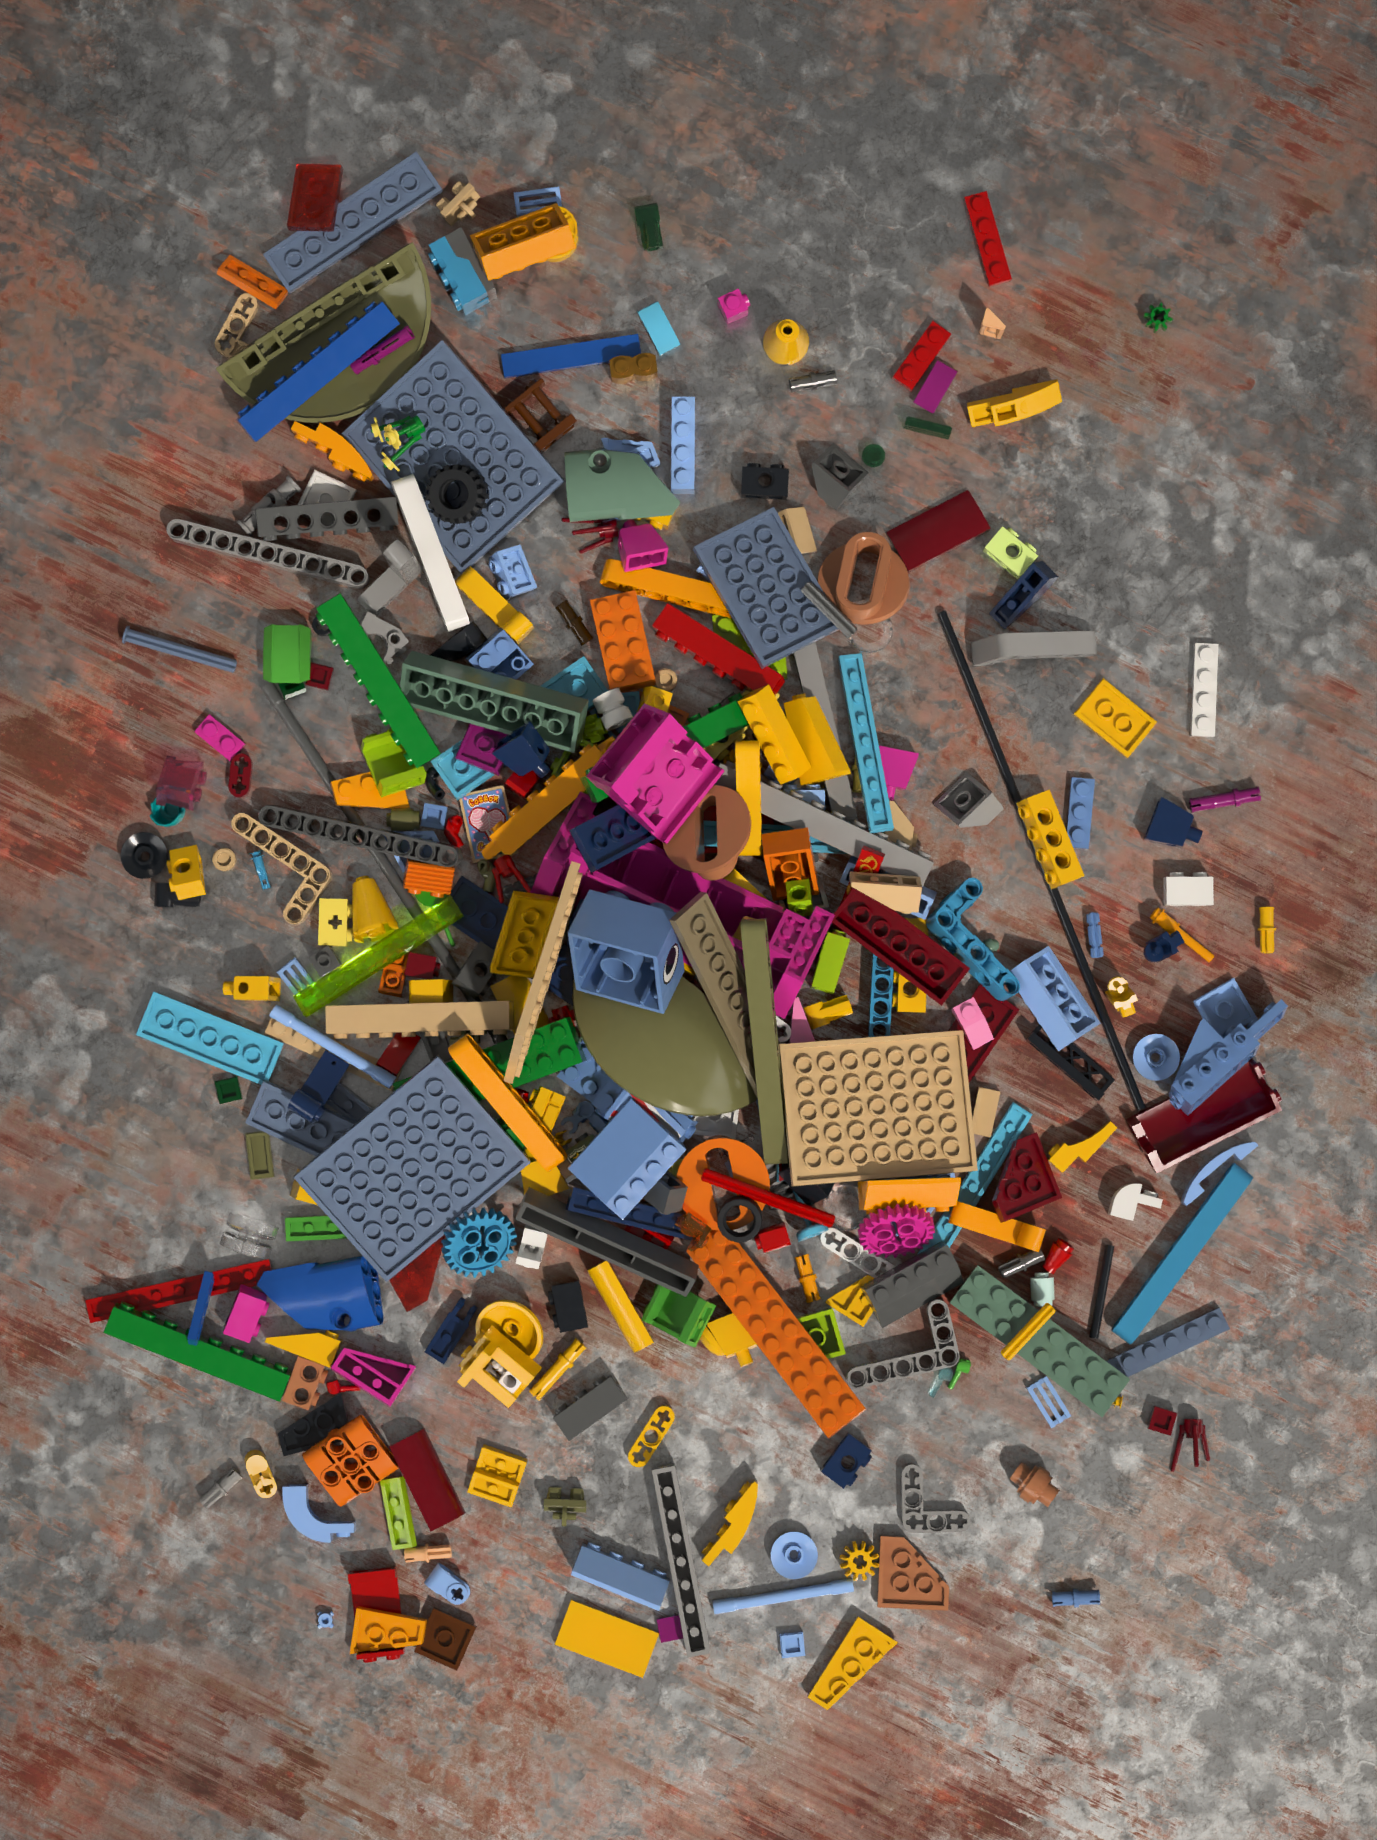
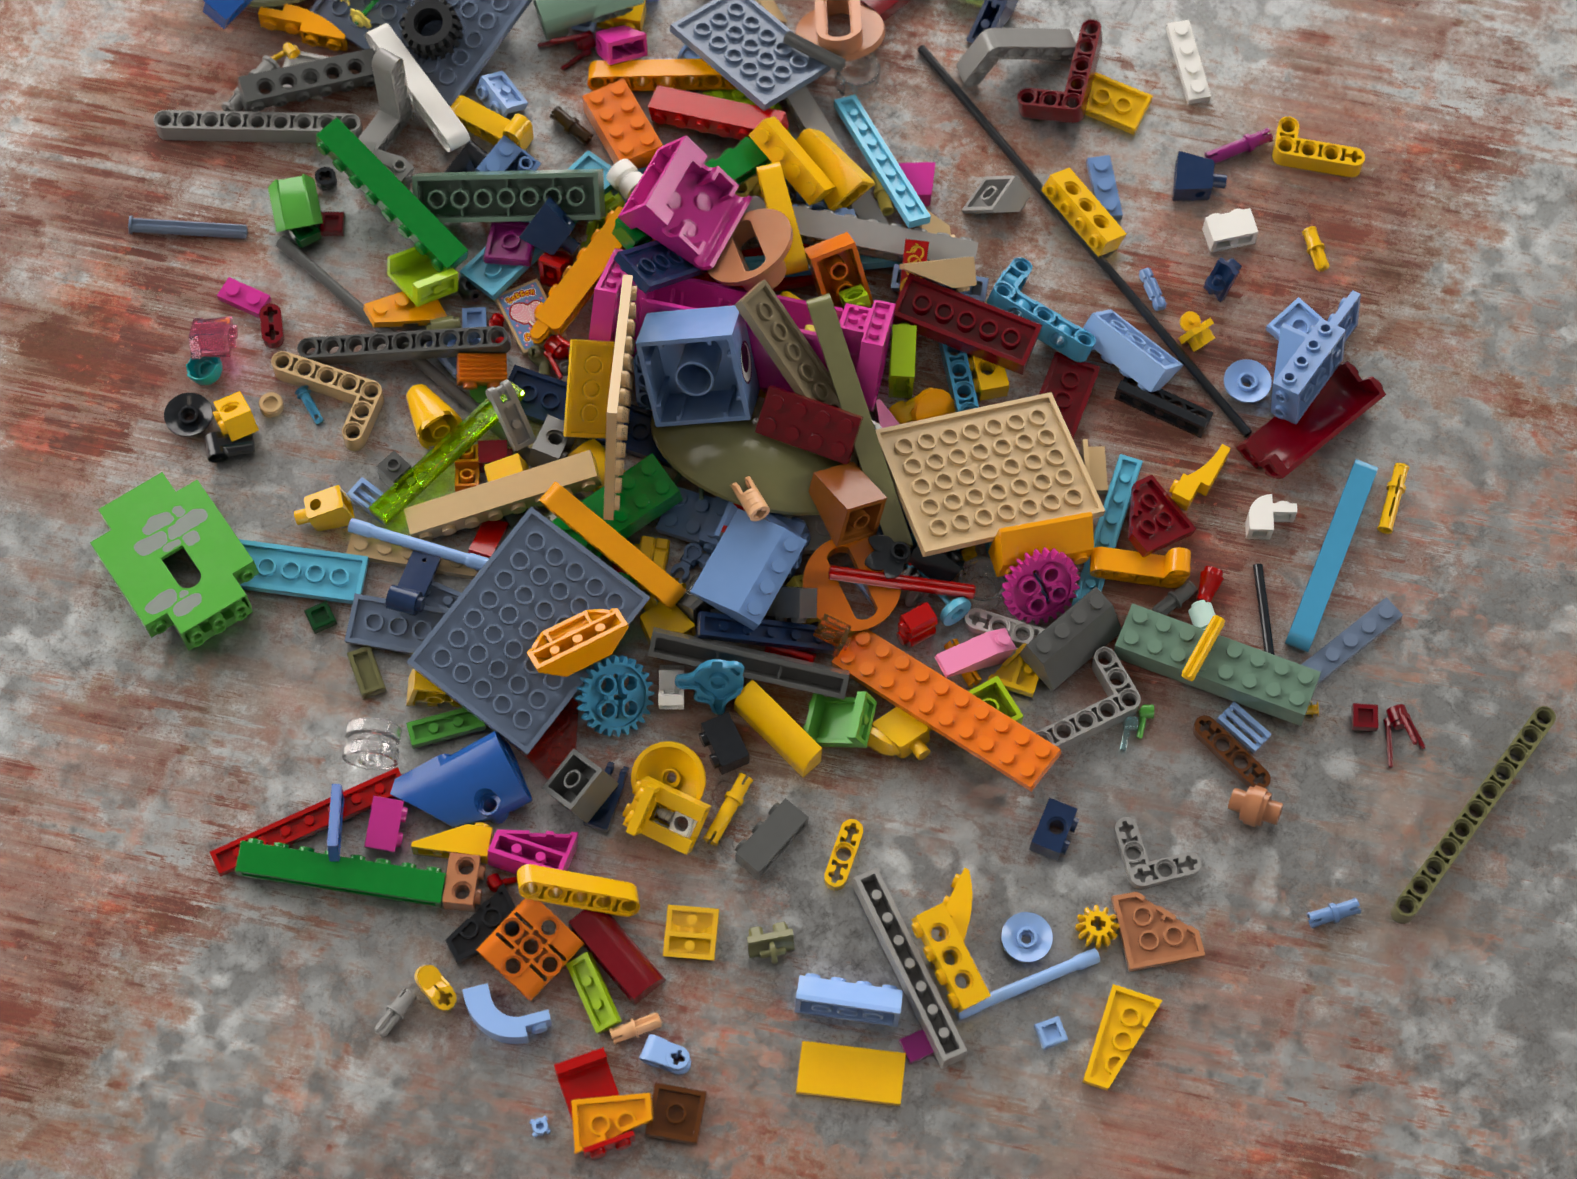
camera: 15 degrees left, 20 degrees down
light yellow brick [318,898,353,947] -> none
black tyre [717,1196,762,1243] -> none
bright pink slope [951,997,994,1050] -> none
light orange pin [1149,907,1215,963] -> none
light blue slope [1181,1142,1258,1206] -> none
none -> bright green panel [90,472,259,651]
none -> yellow hand [271,43,300,61]
none -> light grey plate [485,379,536,451]
none -> yellow beam [517,864,640,917]
none -> light orange wedge [527,608,629,677]
none -> dark grey brick [542,748,619,823]
none -> dark azure tile [675,659,744,715]
none -> light nougat hinge [730,476,770,522]
none -> dark red plate [755,385,863,465]
none -> dark orange slope [808,461,887,547]
none -> black plate [864,535,912,579]
none -> light orange tile [911,388,955,421]
none -> yellow brick [911,902,991,1013]
none -> bright pink slope [935,628,1017,678]
none -> dark red beam [1017,19,1103,123]
none -> reddish brown beam [1192,715,1271,789]
none -> yellow beam [1272,116,1365,177]
none -> yellow pin [1377,463,1410,534]
none -> olive beam [1391,706,1556,924]

